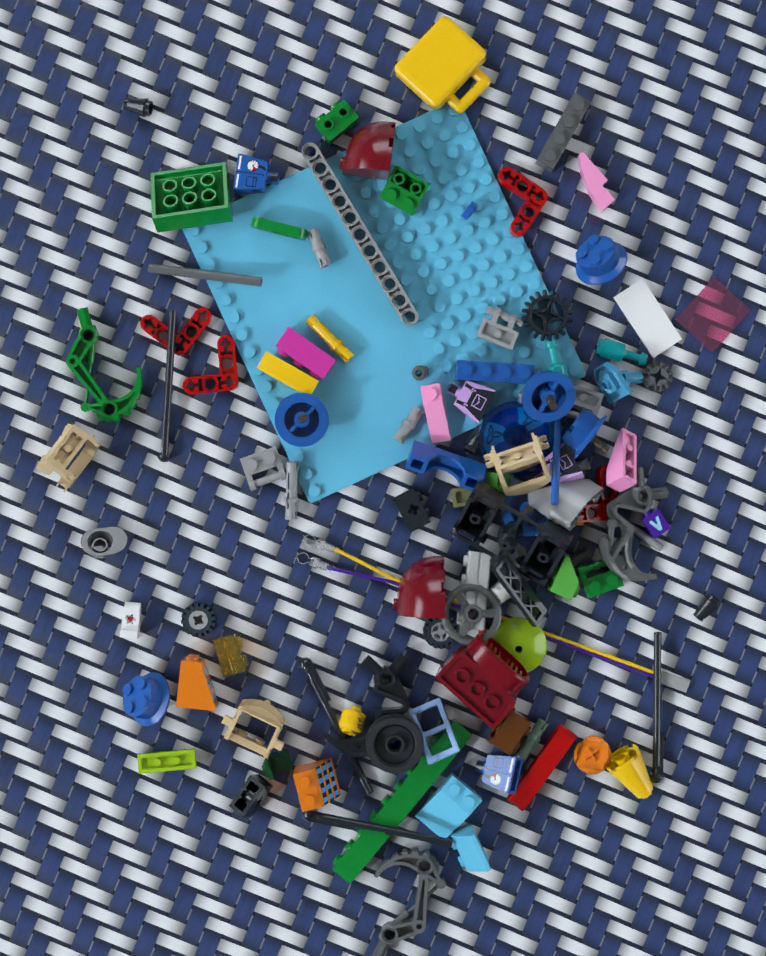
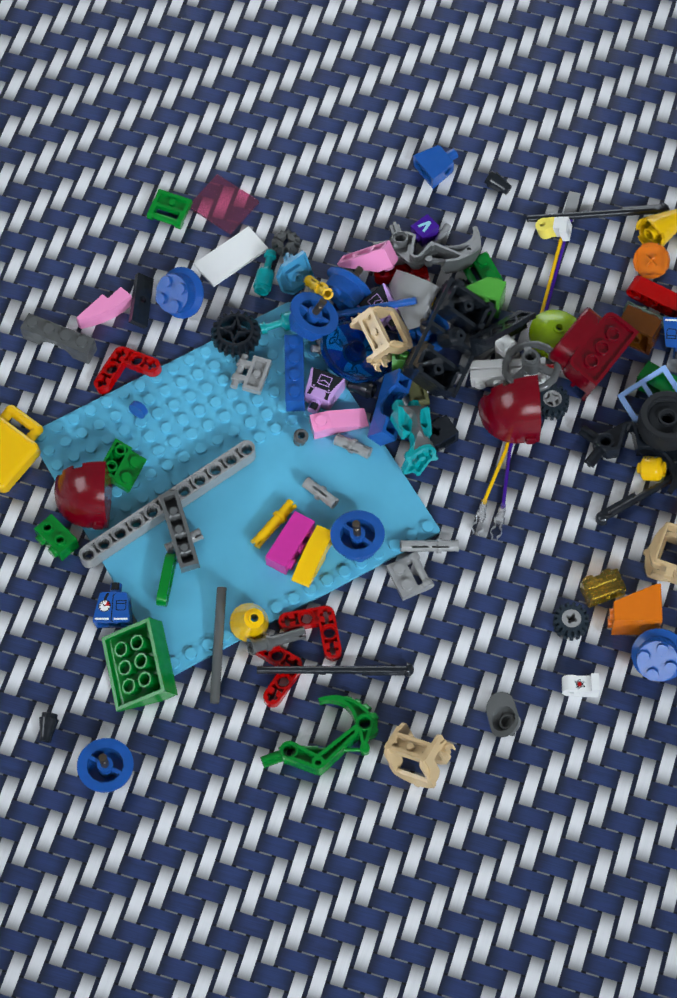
camera: 90 degrees left, 25 degrees down
none -> blue piece [77,738,134,793]
none -> black tile [128,272,154,329]
none -> green plate [147,189,193,230]
none -> dark grey brick [159,490,200,573]
none -> yellow cone [229,603,269,642]
none -> dark grey pin [246,627,306,656]
none -> light grey pin [302,477,339,509]
none -> yellow pin [303,275,334,300]
none -> teal hips [390,400,438,476]
none -> blue torso [413,145,458,188]
none -> leg [535,216,572,241]

